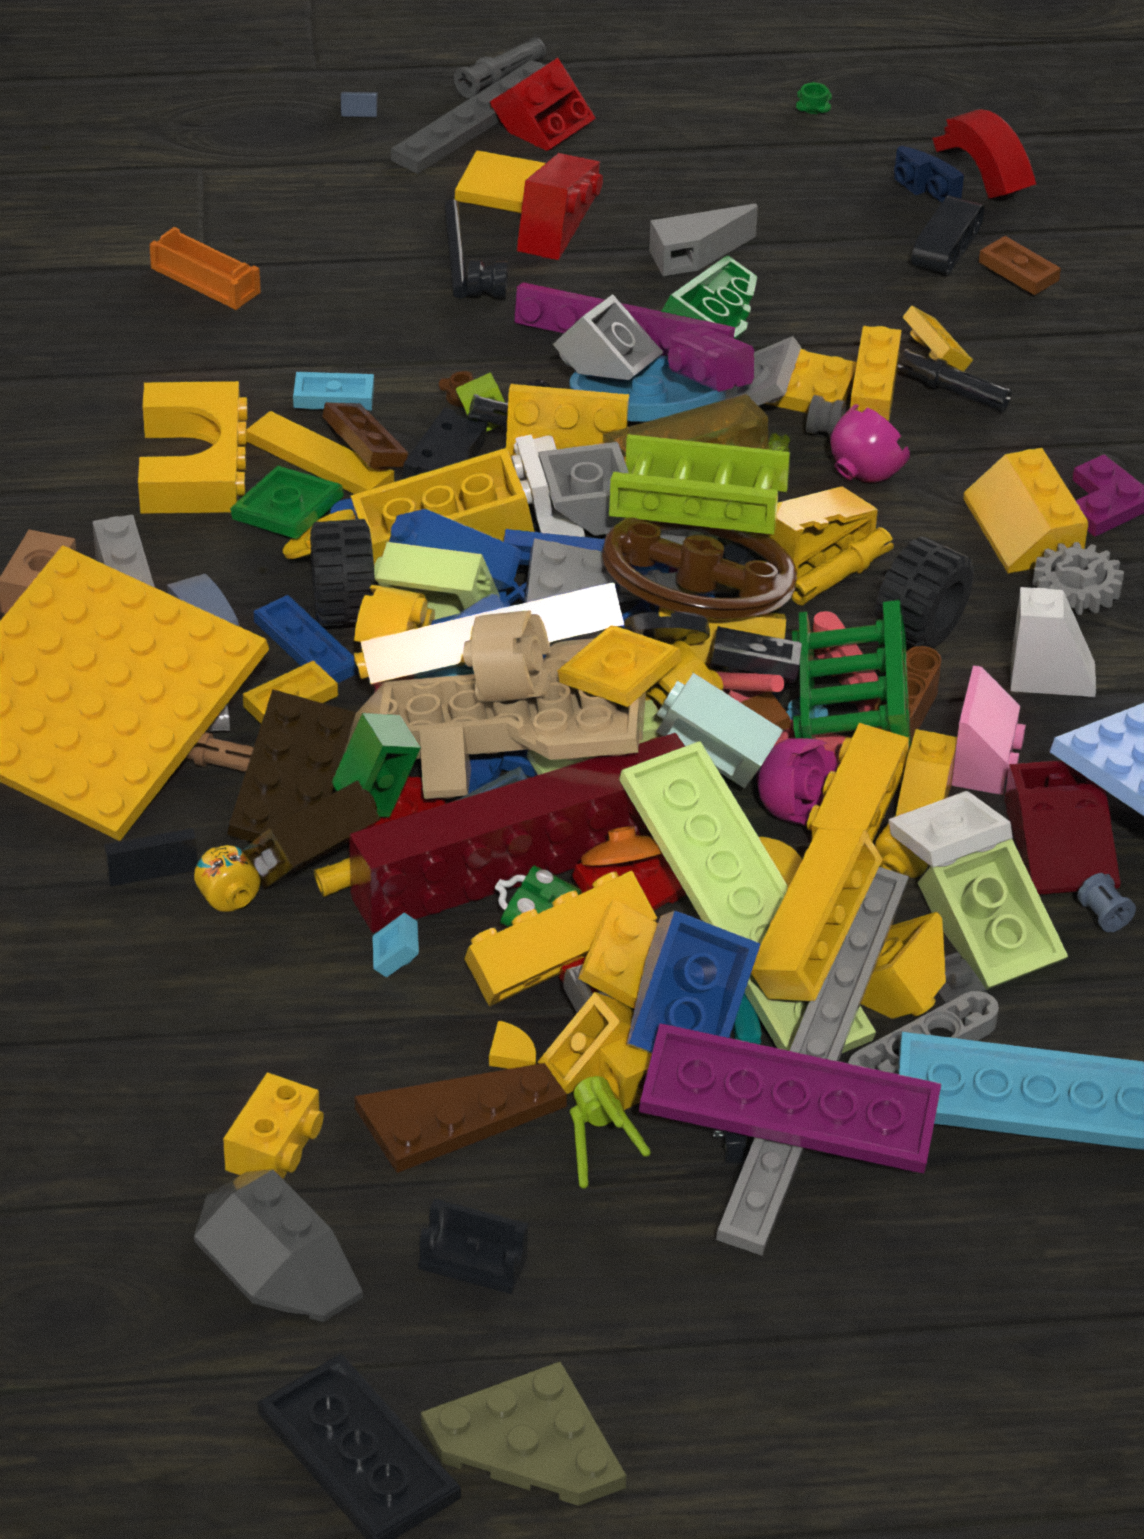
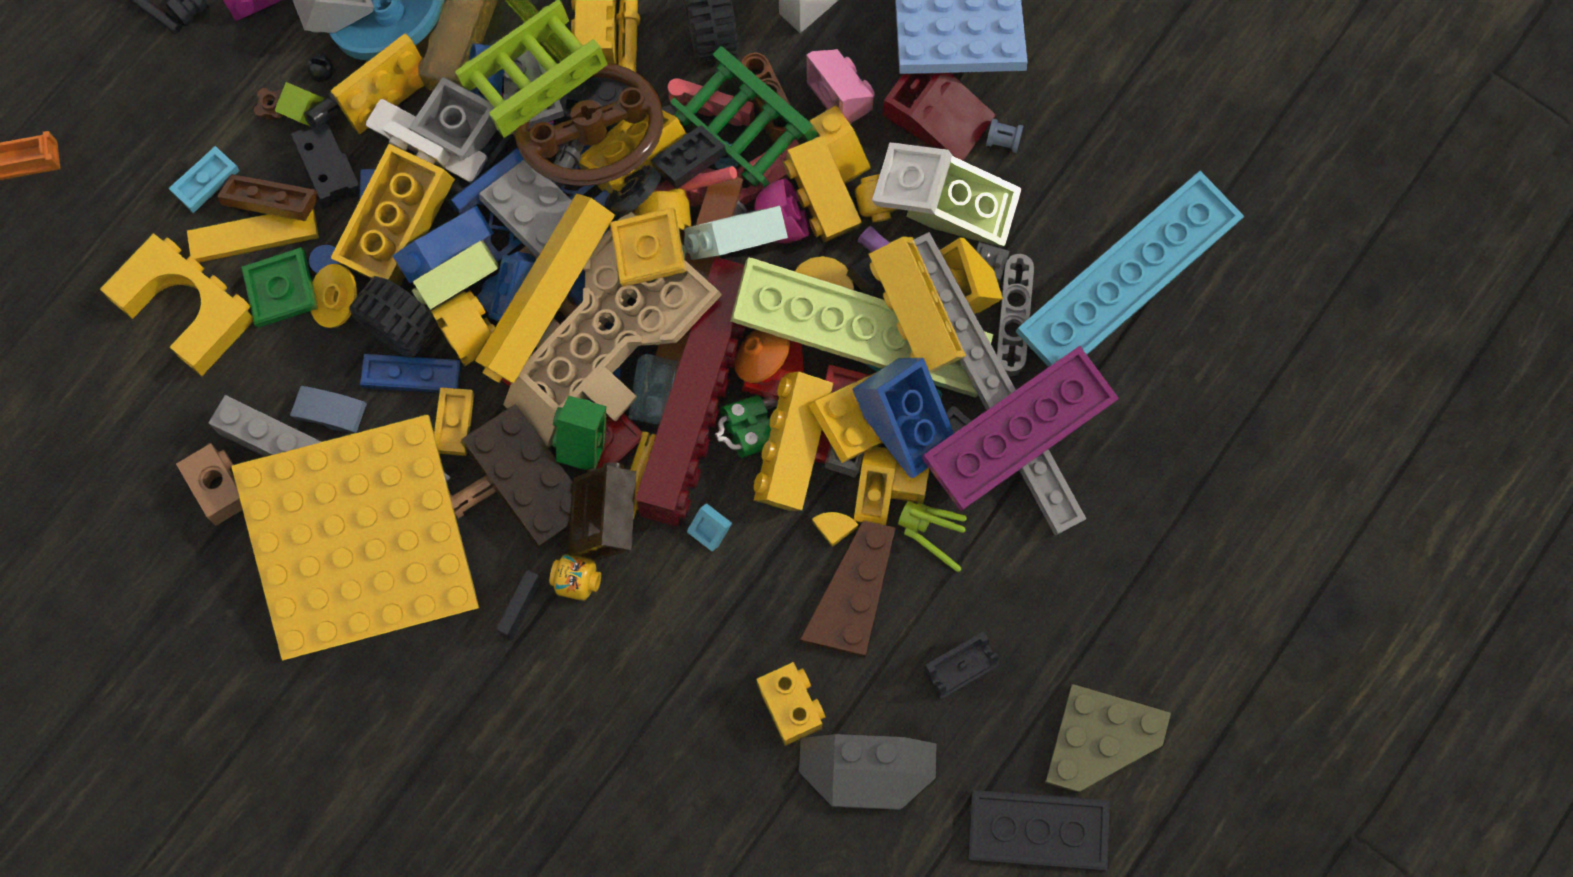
camera: 45 degrees left, 30 degrees up
tan brick [463,610,551,702] -> none

